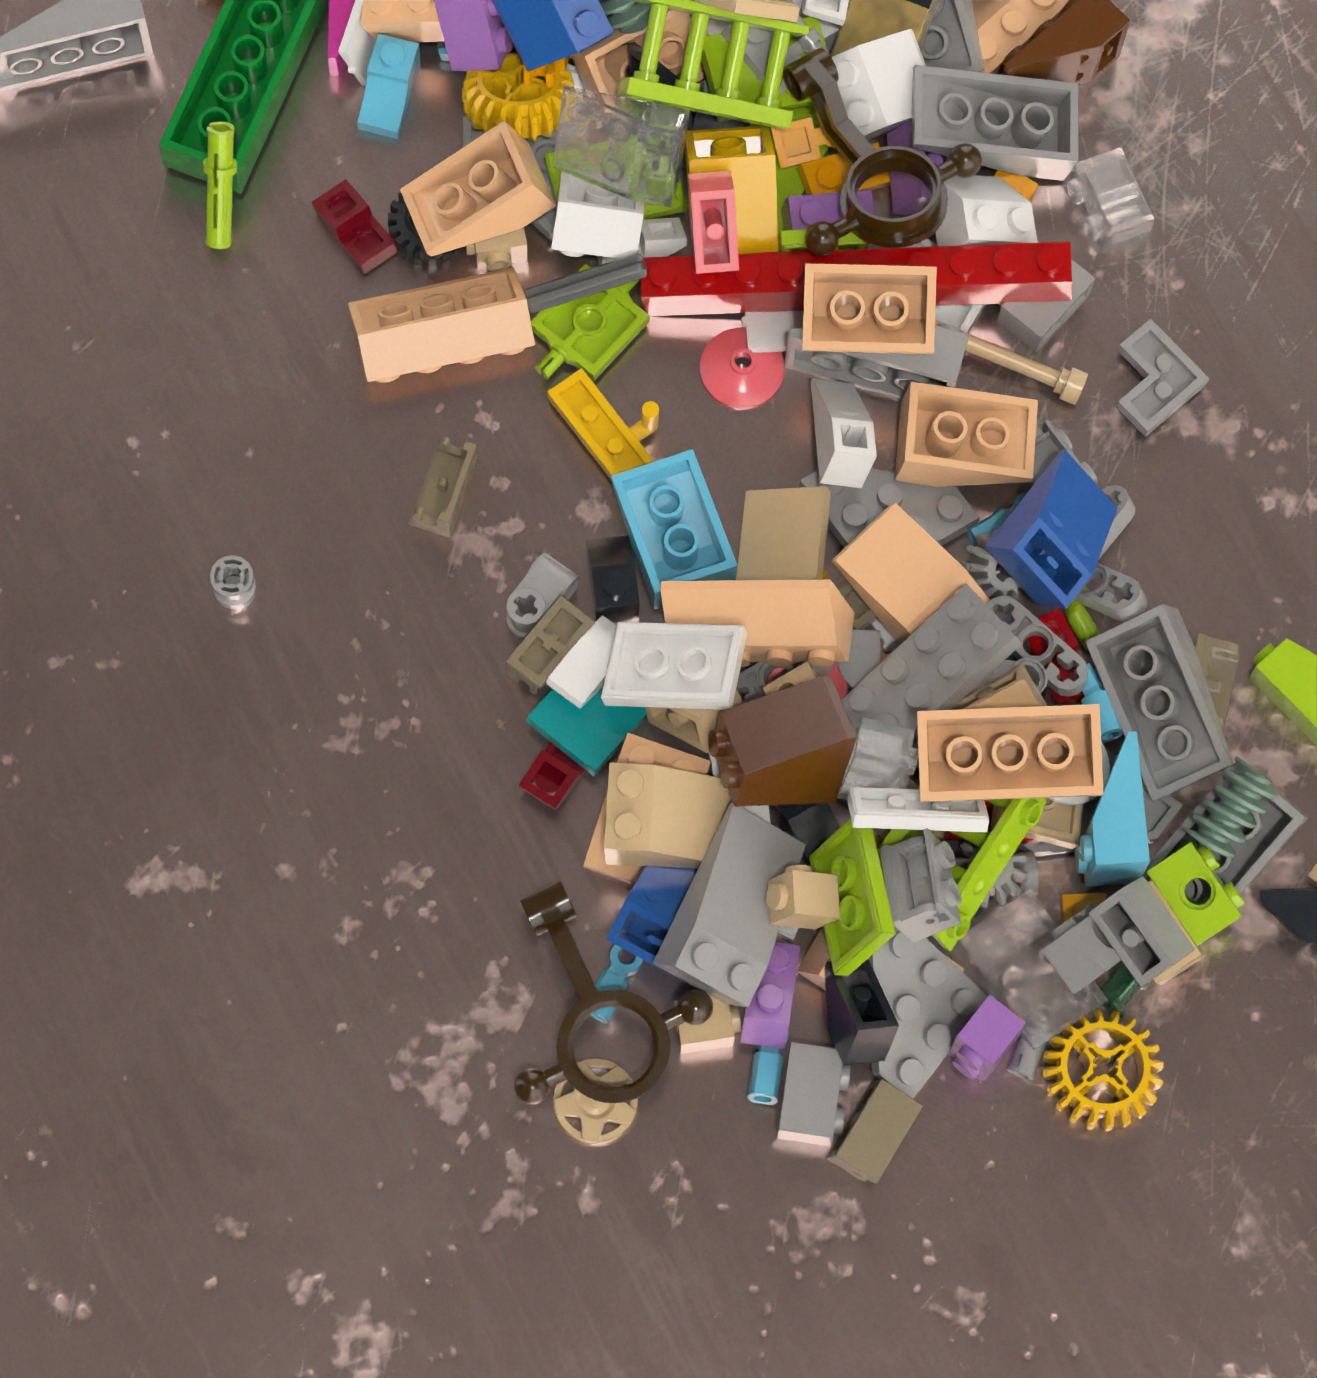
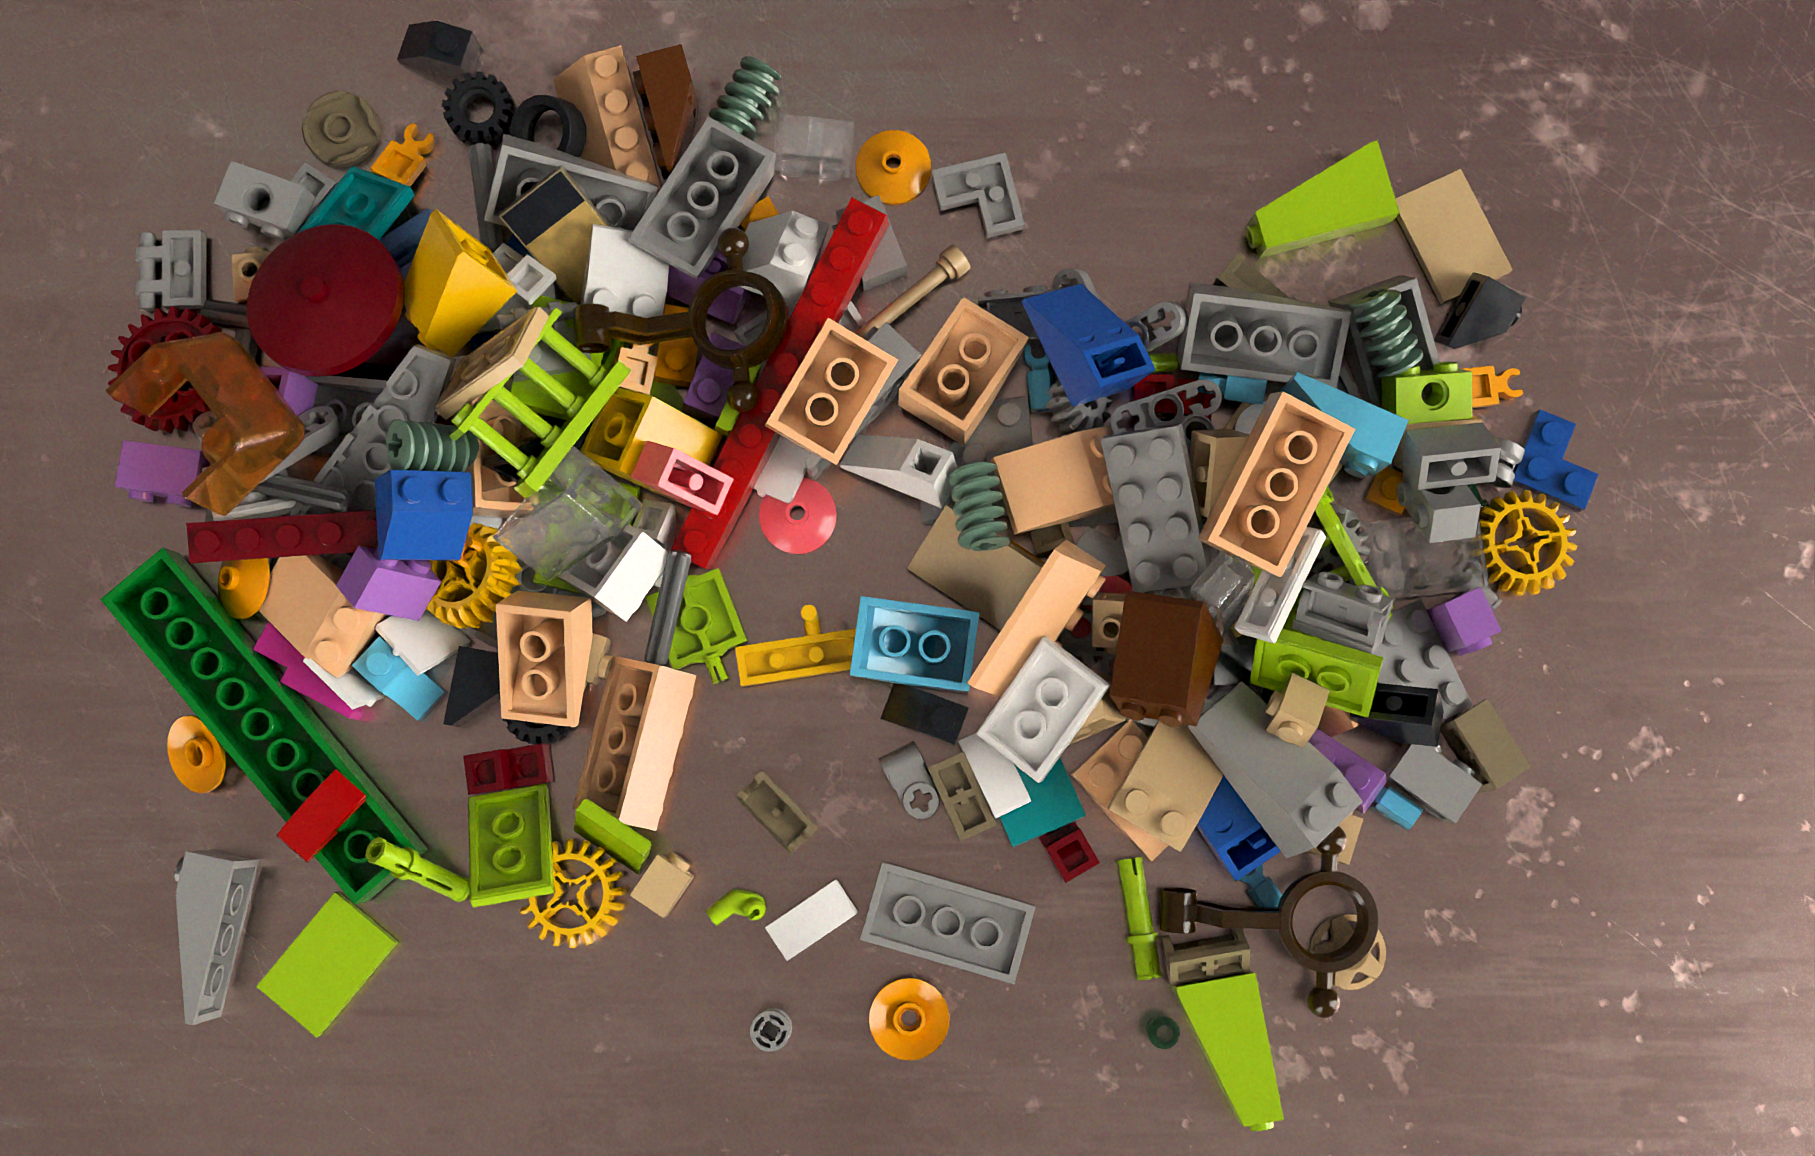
camera: 60 degrees left, 10 degrees up
none -> lime tile [256,891,398,1038]
none -> red slope [277,769,366,863]
none -> white piece [375,609,471,676]
none -> black slope [443,646,500,727]
none -> lime tile [468,783,554,908]
none -> yellow gear [519,838,627,948]
none -> lime tile [574,798,652,875]
none -> tan brick [630,852,694,918]
none -> lime arm [705,889,766,926]
none -> sand green piece [709,56,782,135]
none -> white slope [765,879,858,961]
none -> light orange dish [855,130,931,205]
none -> light grey plate [860,861,1036,984]
none -> light orange dish [869,978,950,1060]
none -> sand green piece [949,462,1010,551]
none -> lime pin [1117,857,1163,981]
none -> clear green pin [1146,1015,1180,1049]
none -> dark tan hinge [1160,928,1250,986]
none -> lime slope [1171,970,1284,1131]
none -> light orange plate [1463,366,1523,408]
none -> light grey wheel [1486,437,1525,488]
none -> blue plate [1513,409,1599,512]

